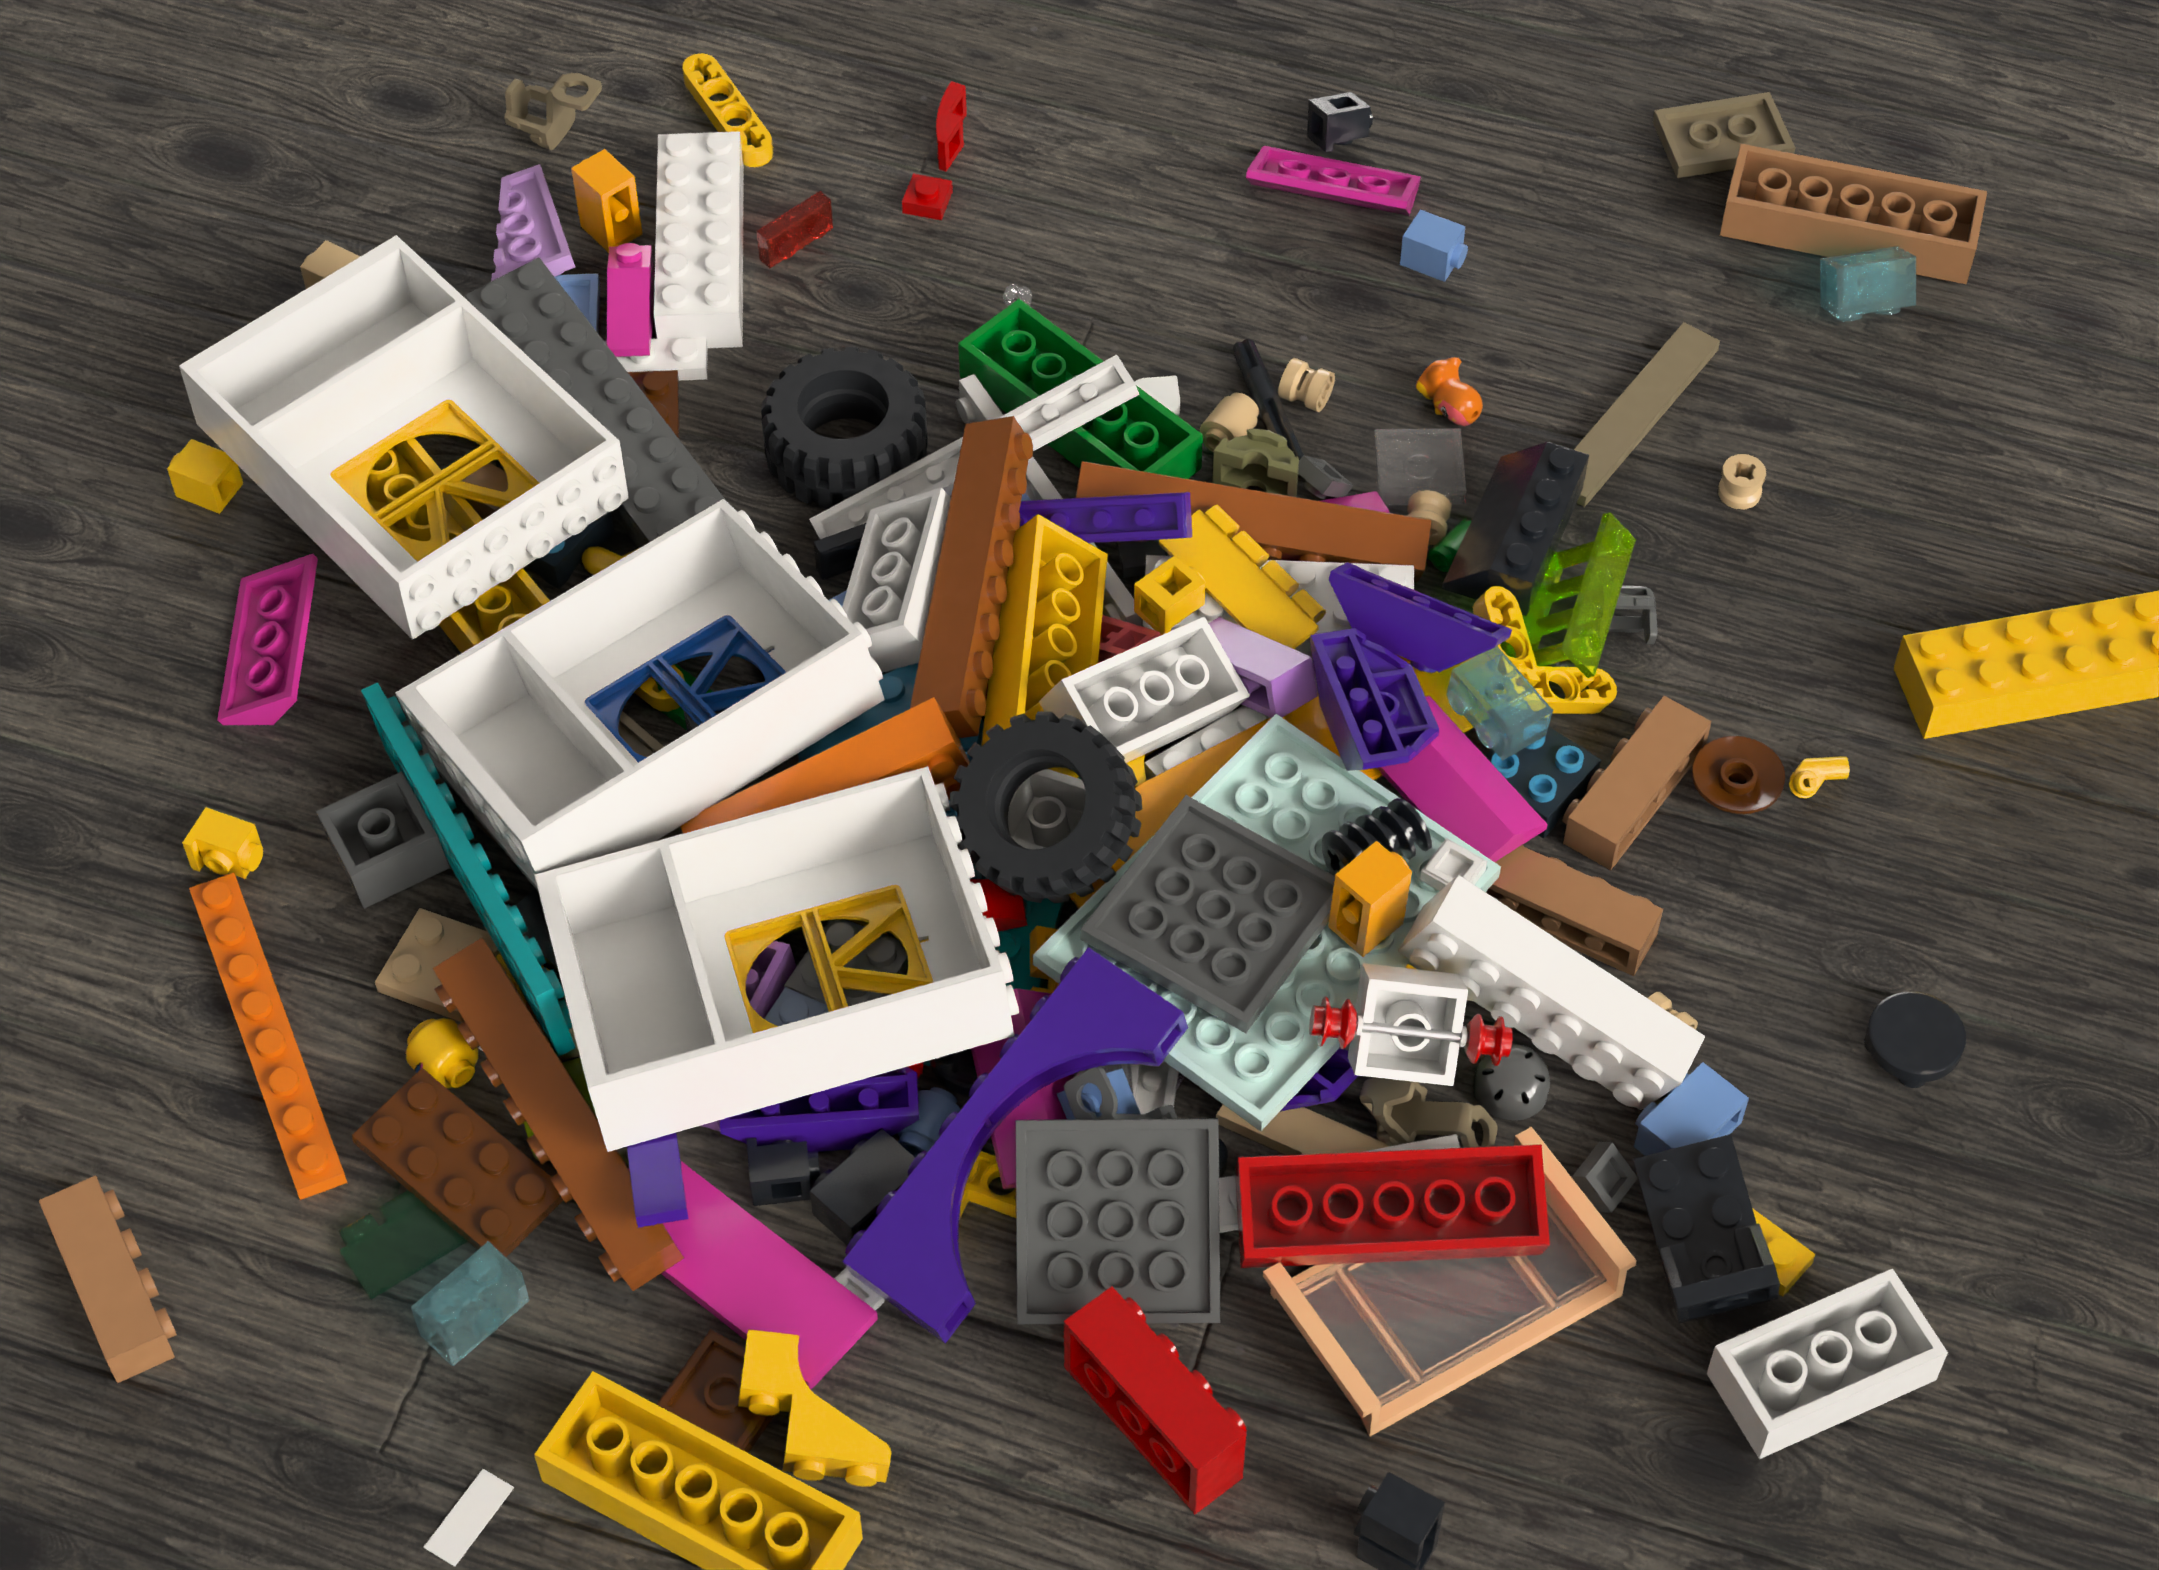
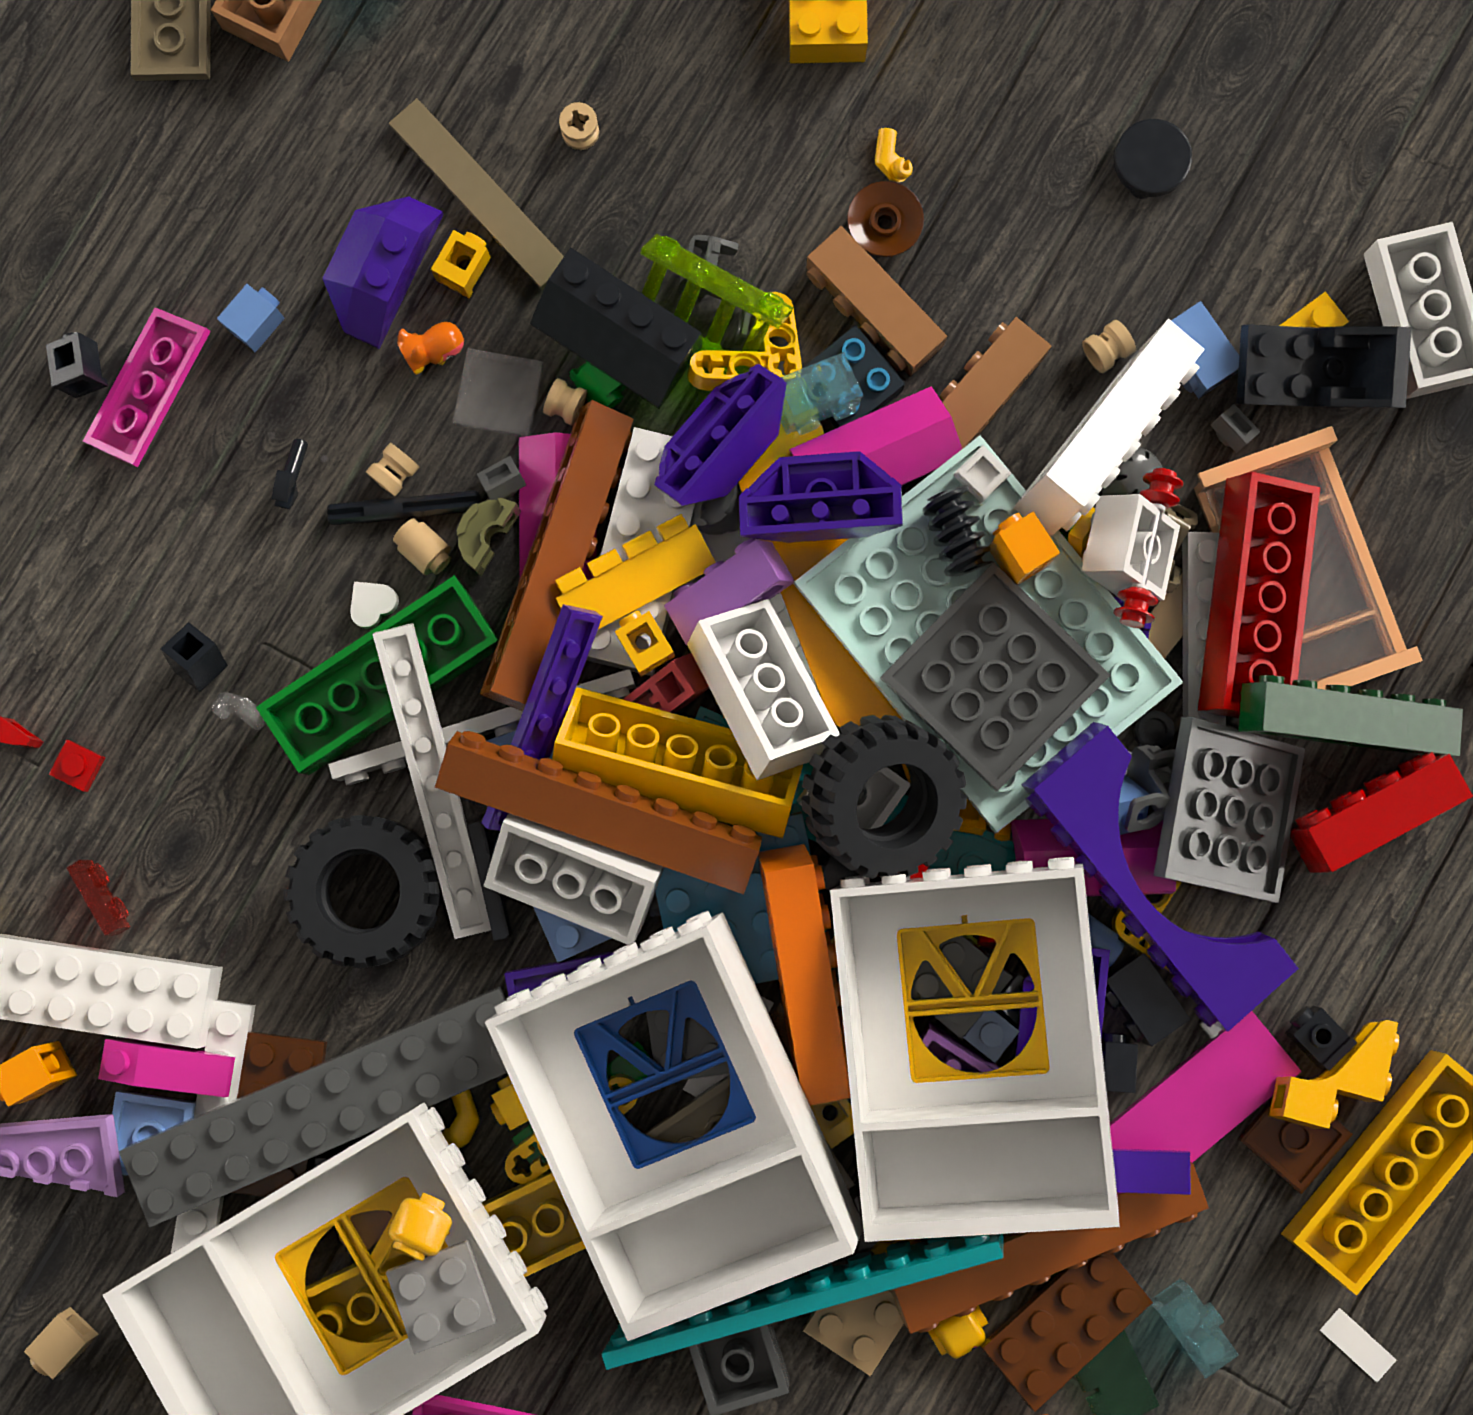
camera: 75 degrees left, 30 degrees up
none -> black brick [160,622,228,692]
none -> black bar [272,439,308,509]
none -> dark purple wedge [323,196,444,349]
none -> light grey plate [386,1240,497,1354]
none -> yellow head [388,1193,452,1261]
none -> yellow brick [431,230,491,298]
none -> brick [1238,675,1463,756]
none -> black brick [1285,1006,1357,1071]

